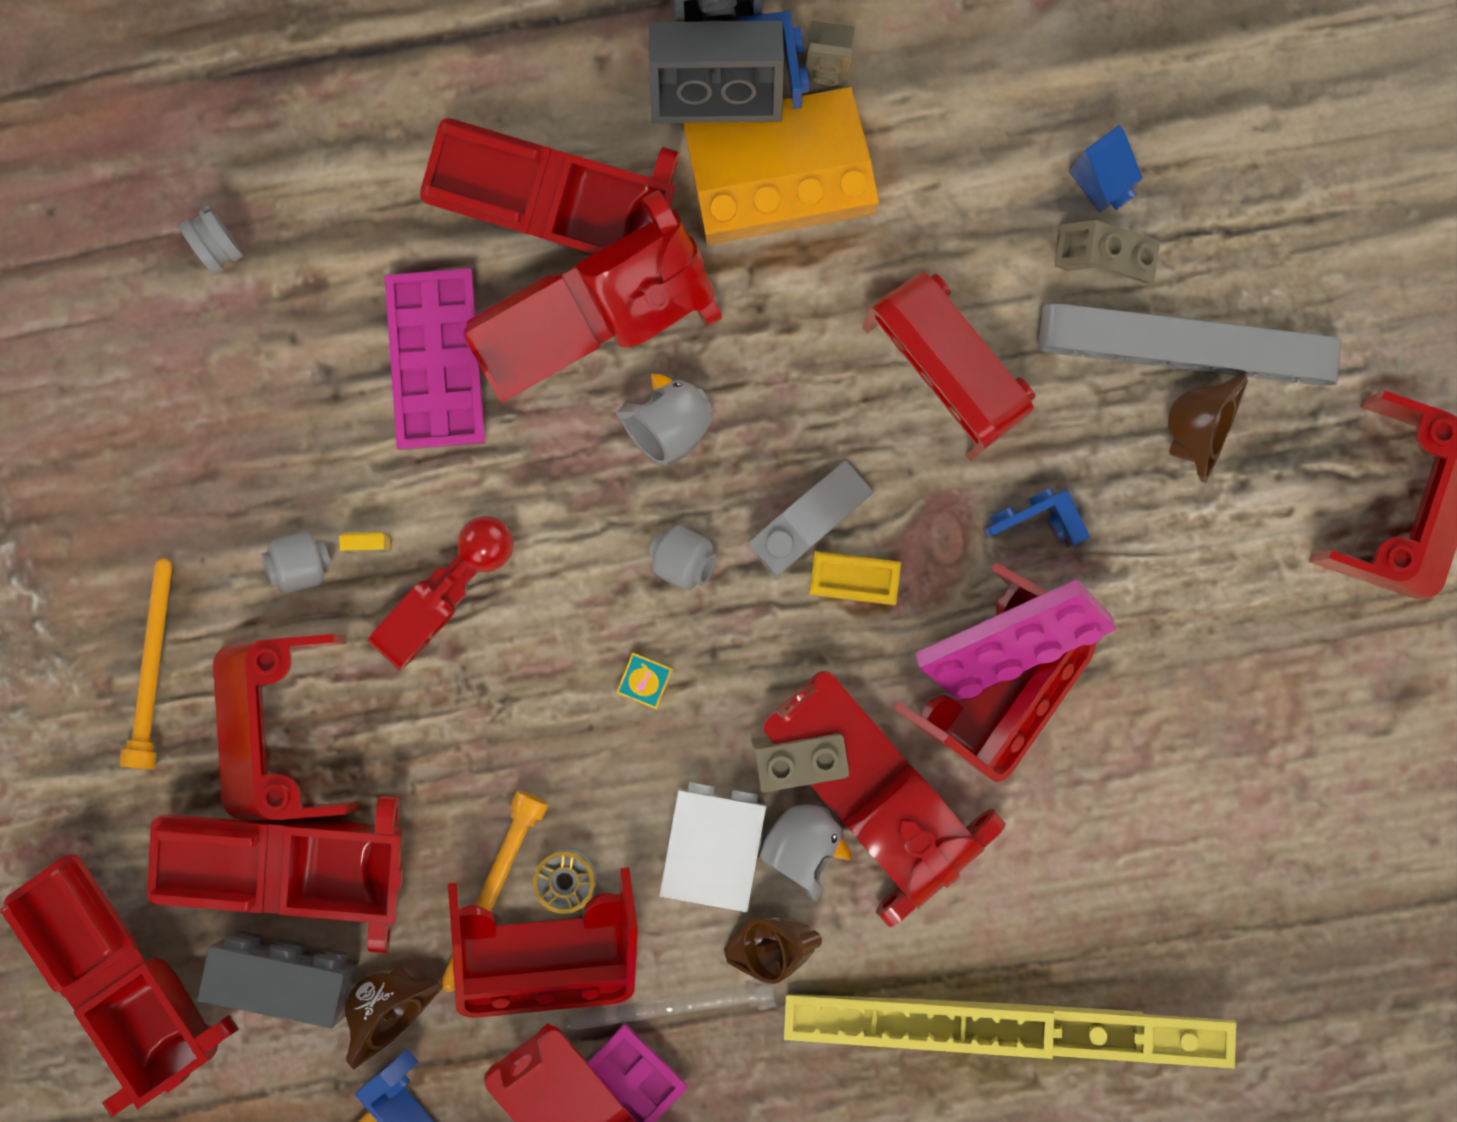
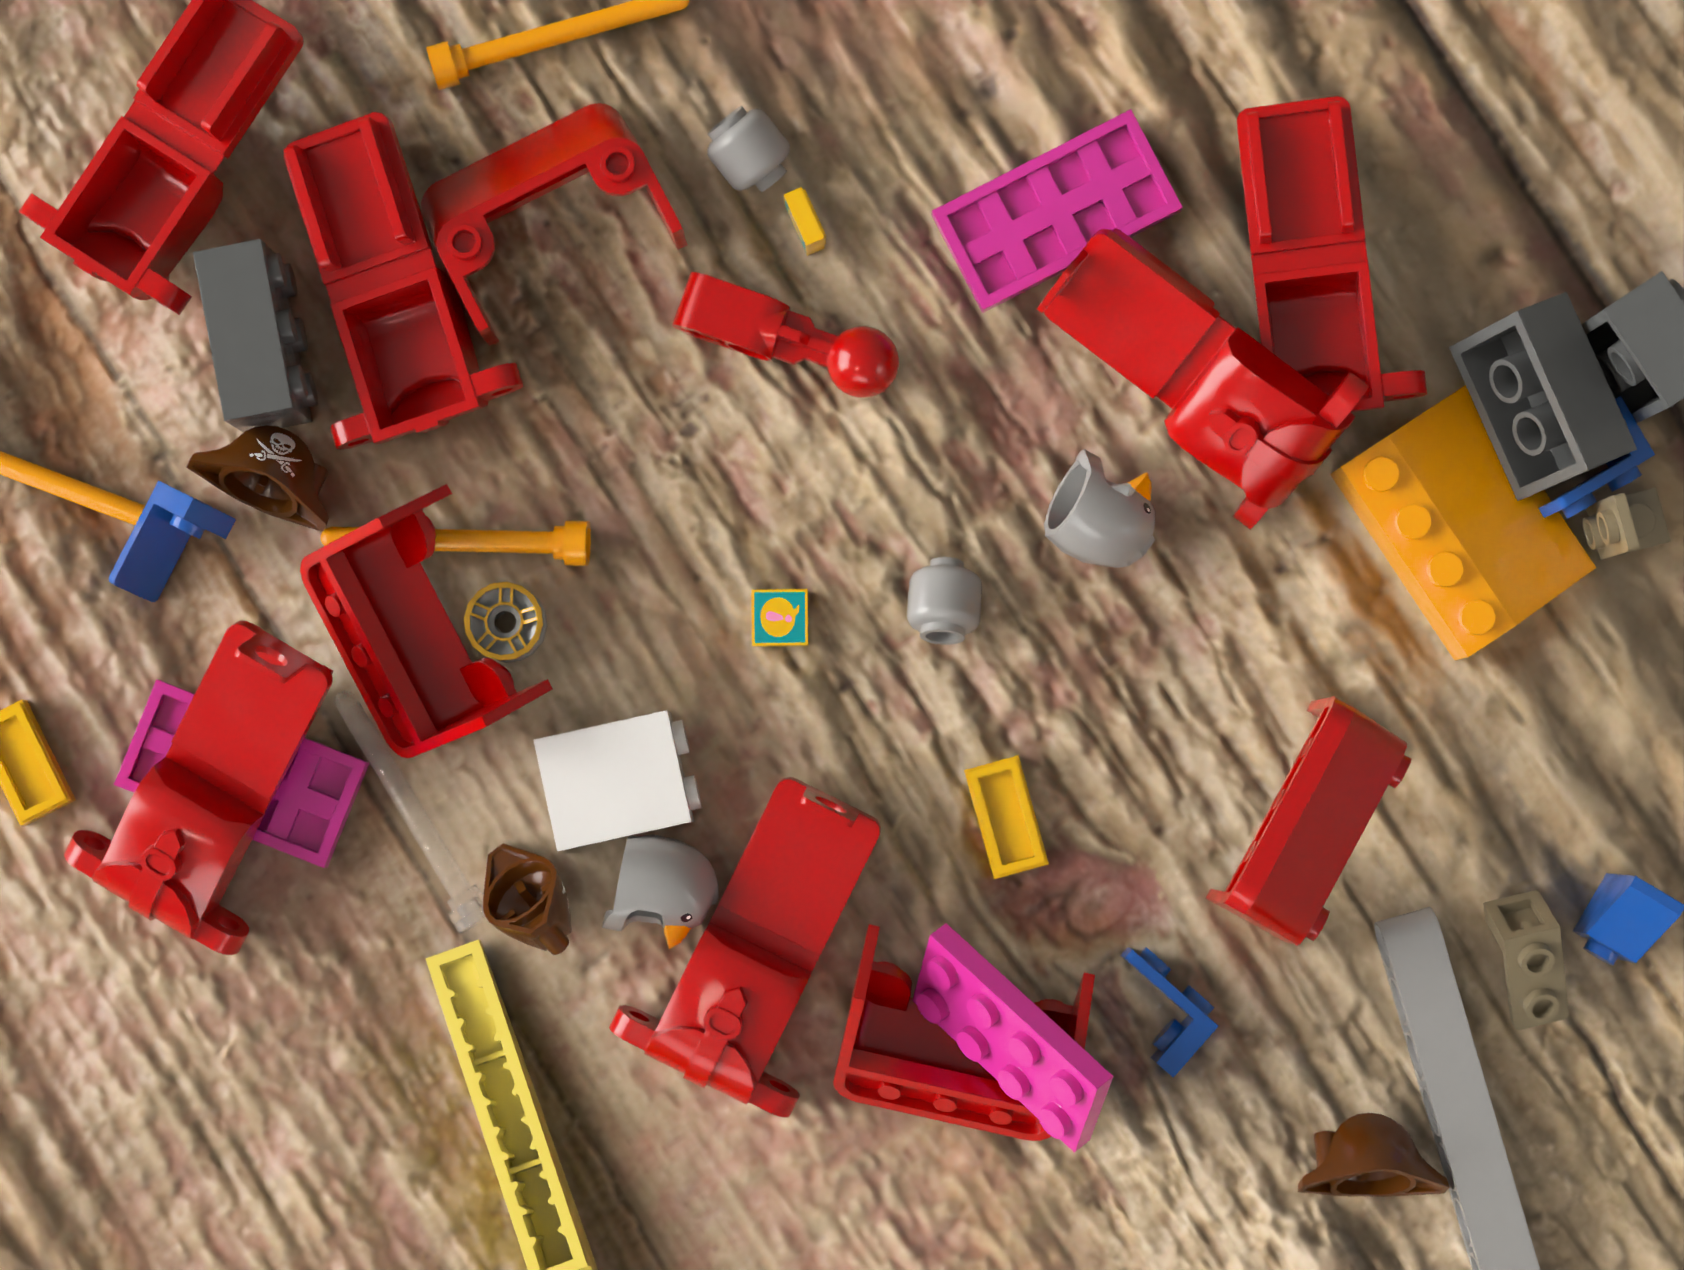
camera: 75 degrees right, 0 degrees up
light grey slope [747,460,874,578] -> none
dark tan bracket [751,733,849,793] -> none

